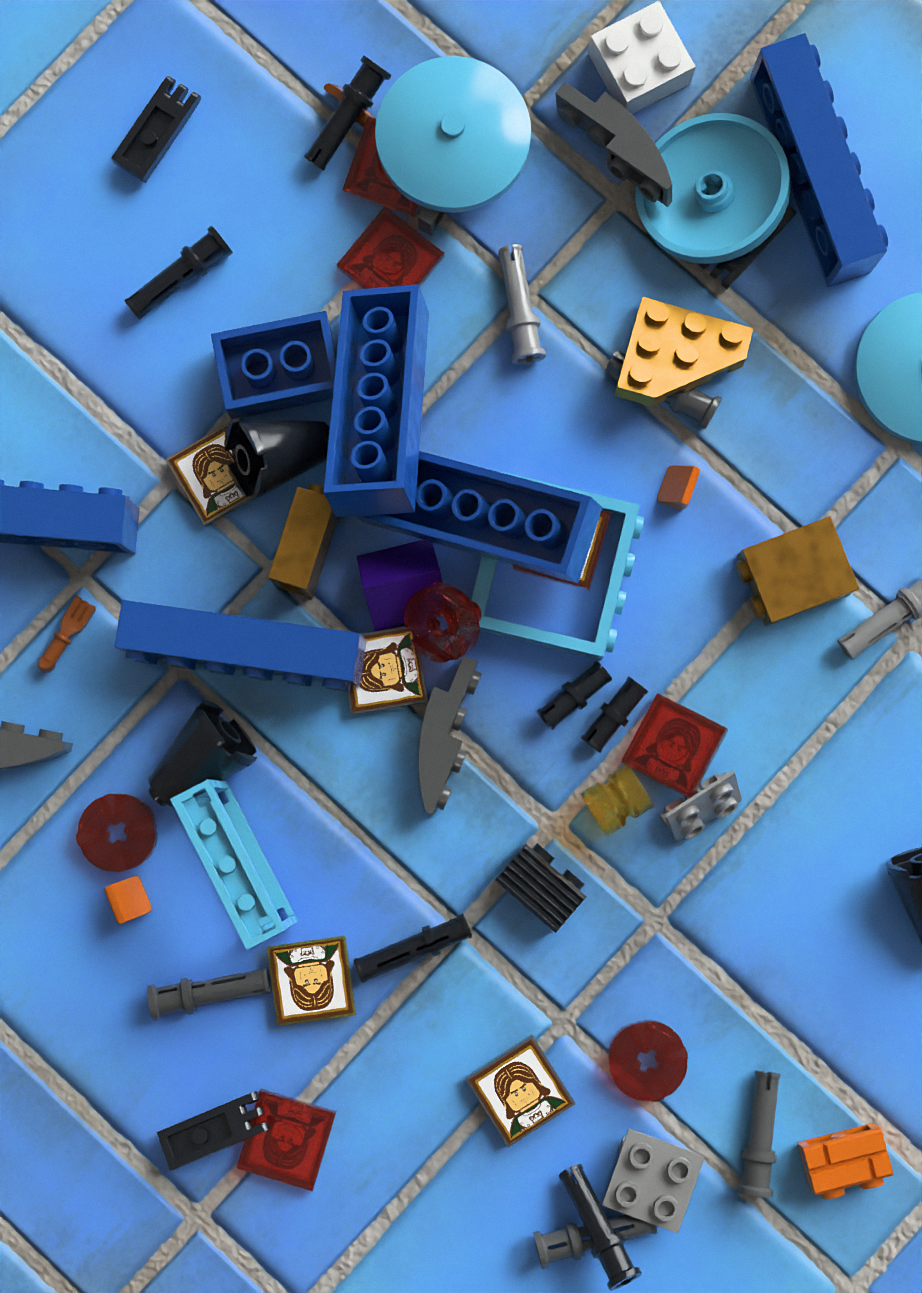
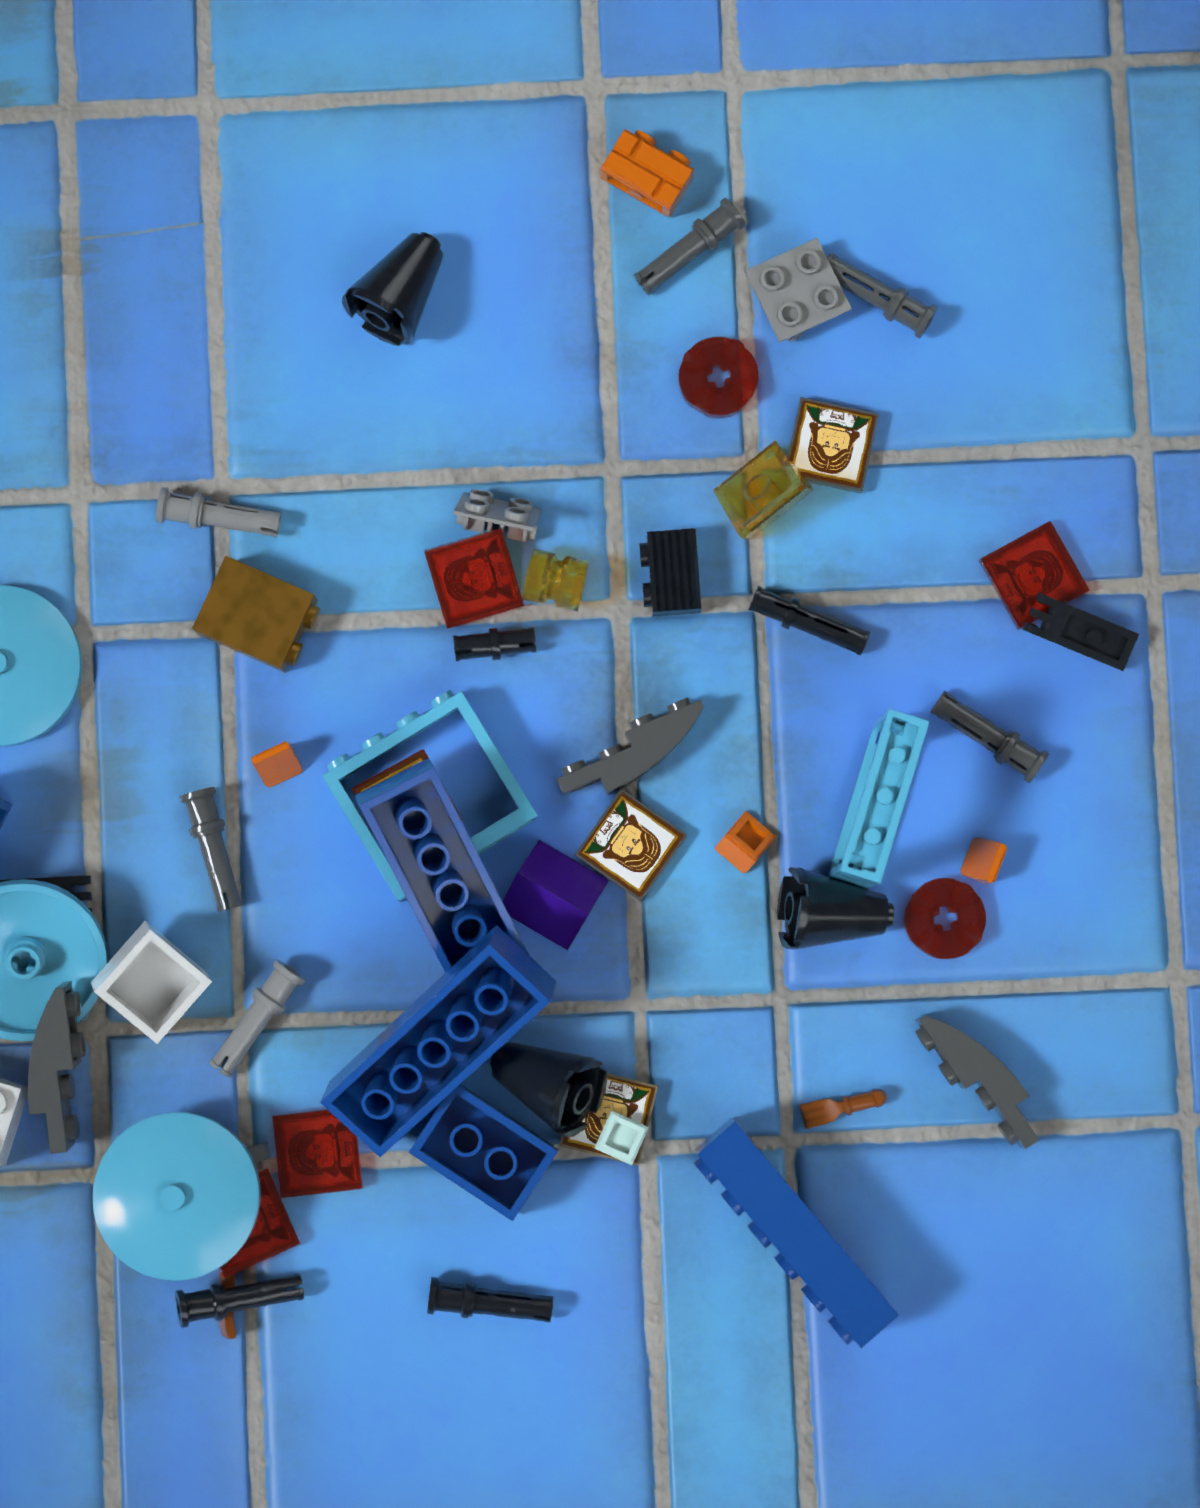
camera: 140 degrees left, 0 degrees up
black hinge [111,76,201,183] -> none
blue brick [114,600,367,692] -> none
tile [267,935,357,1026] -> none
pearl gold brick [268,484,339,598] -> none
clear red plate [404,582,482,663] -> none
black pin [537,661,612,730] -> none
black pin [559,1164,642,1291] -> none
plate [614,297,753,406] -> none
none -> white piece [90,921,212,1044]
none -> light aqua tile [595,1110,649,1165]
none -> clear yellow slope [713,440,814,539]
none -> orange slope [715,811,777,873]

